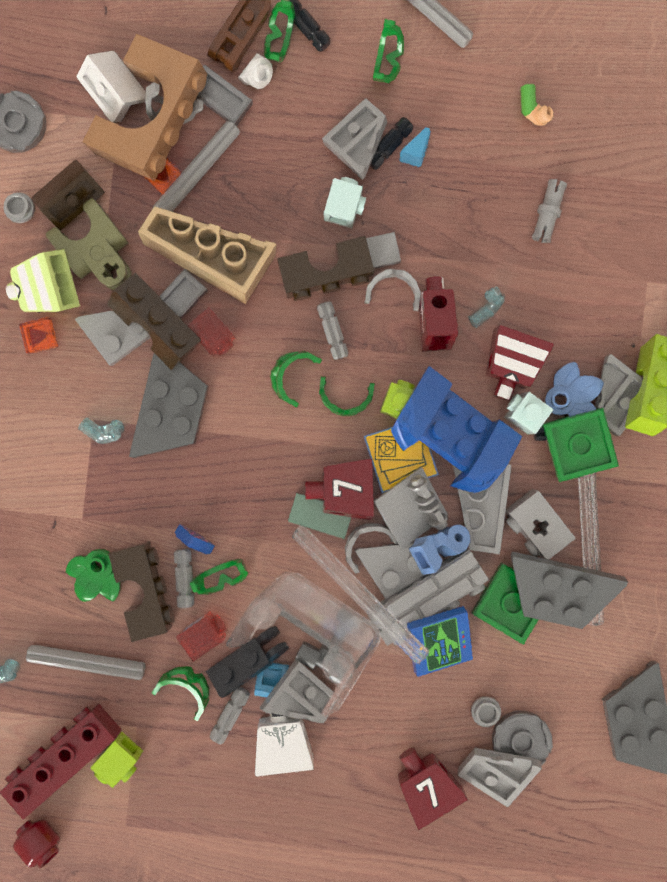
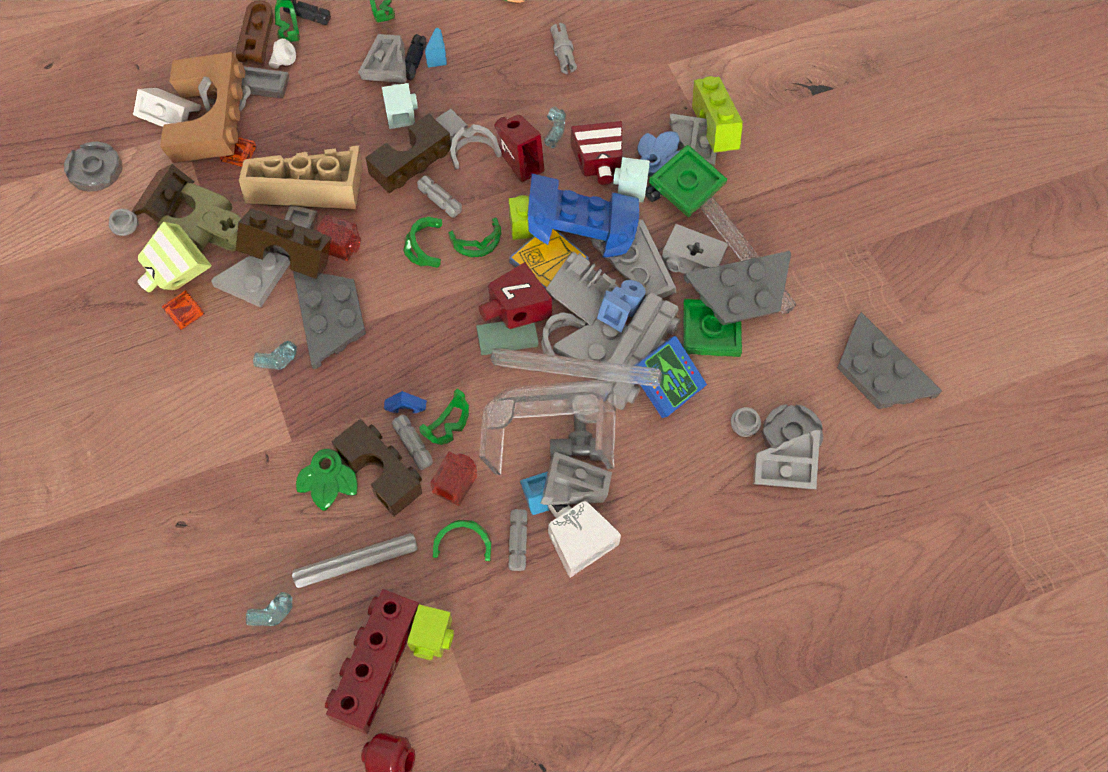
camera: 30 degrees left, 25 degrees down
light grey axle [153,121,240,212] -> none
black hinge [206,626,289,698] -> none
dark red torso [398,747,468,830] -> none

